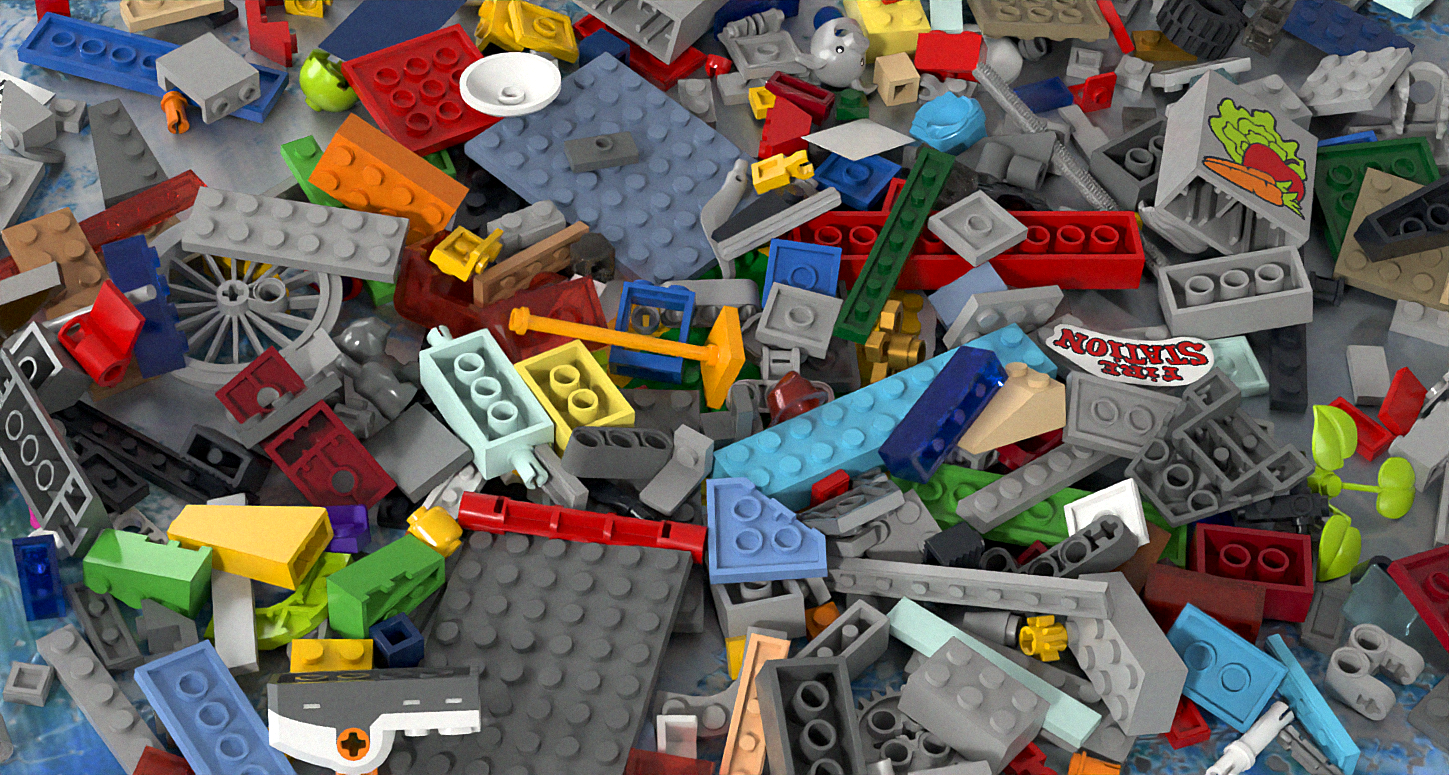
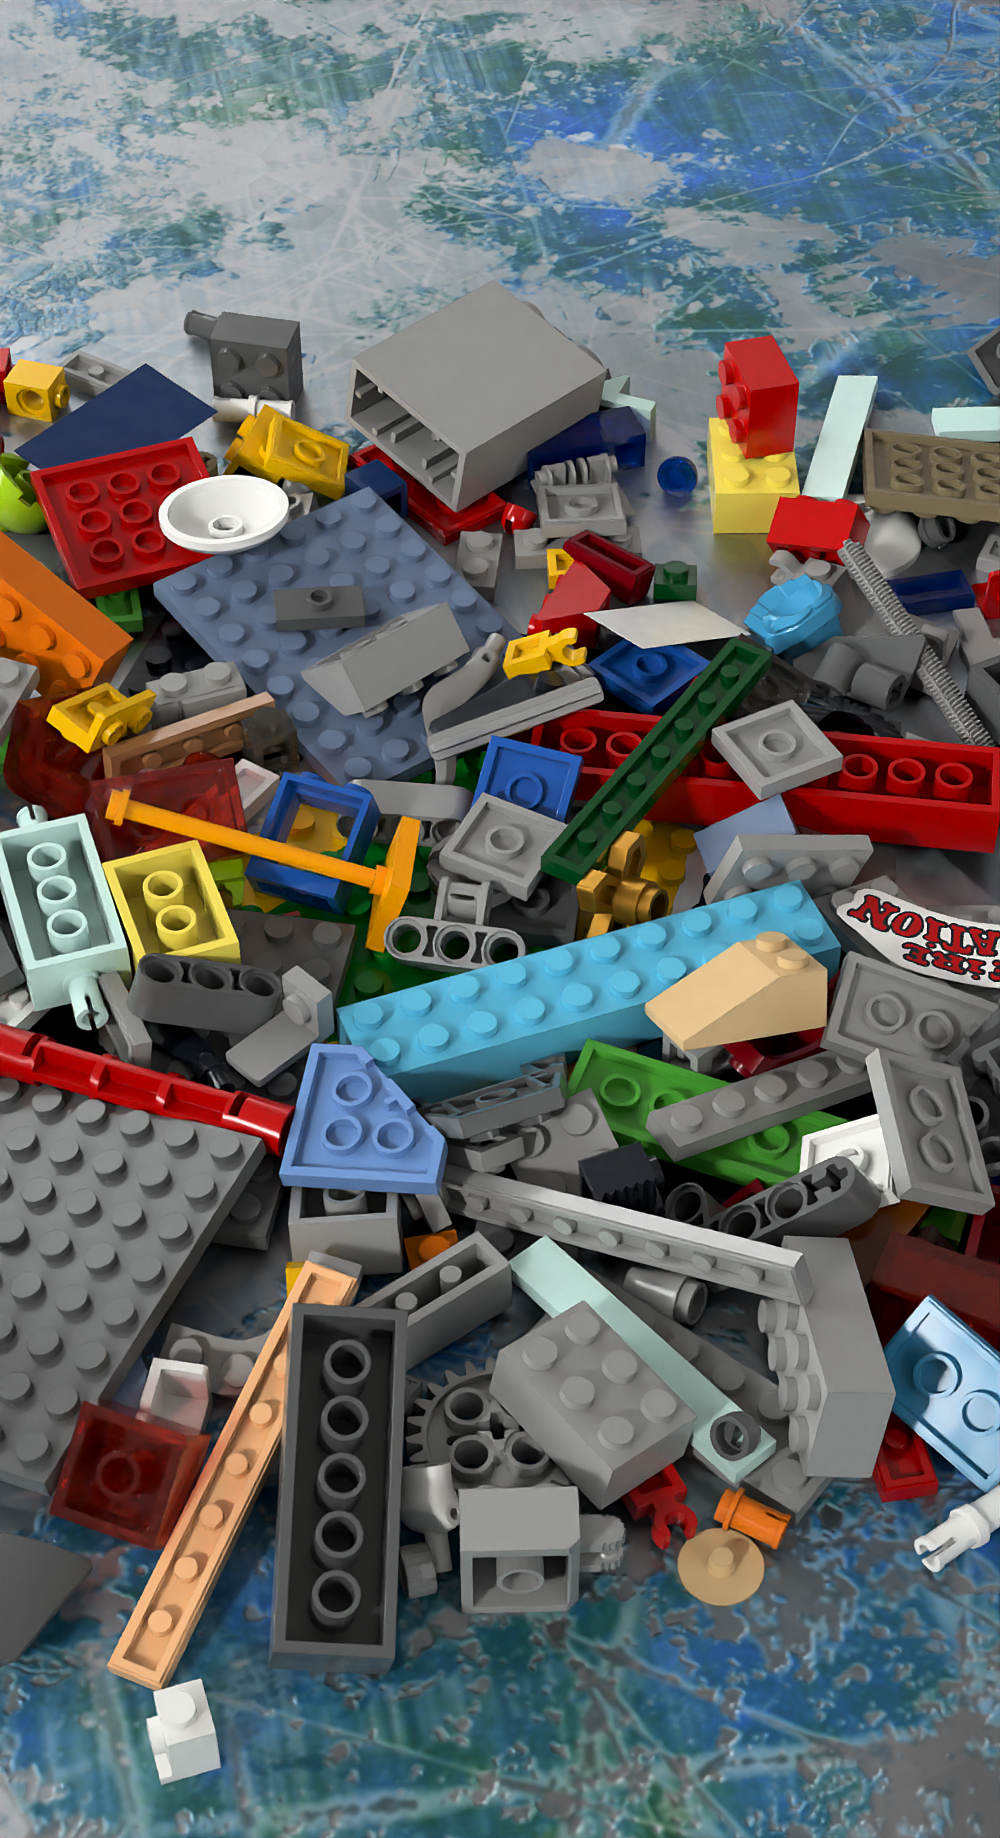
camera: 15 degrees right, 0 degrees up
light grey hinge [631,305,660,335] -> none
dark grey brick [699,384,764,452] -> none
clear red piece [767,371,828,429] -> none
light grey piece [794,17,878,95] -> none
red tile [809,469,850,509] -> none
tan brick [873,52,920,107] -> none
clear blue brick [877,345,1009,484] -> none
yellow gear [1019,615,1068,662] -> none
none -> light grey slope [300,602,470,718]
none -> dark grey hinge [710,1411,761,1461]
none -> light grey plate [865,1048,996,1216]

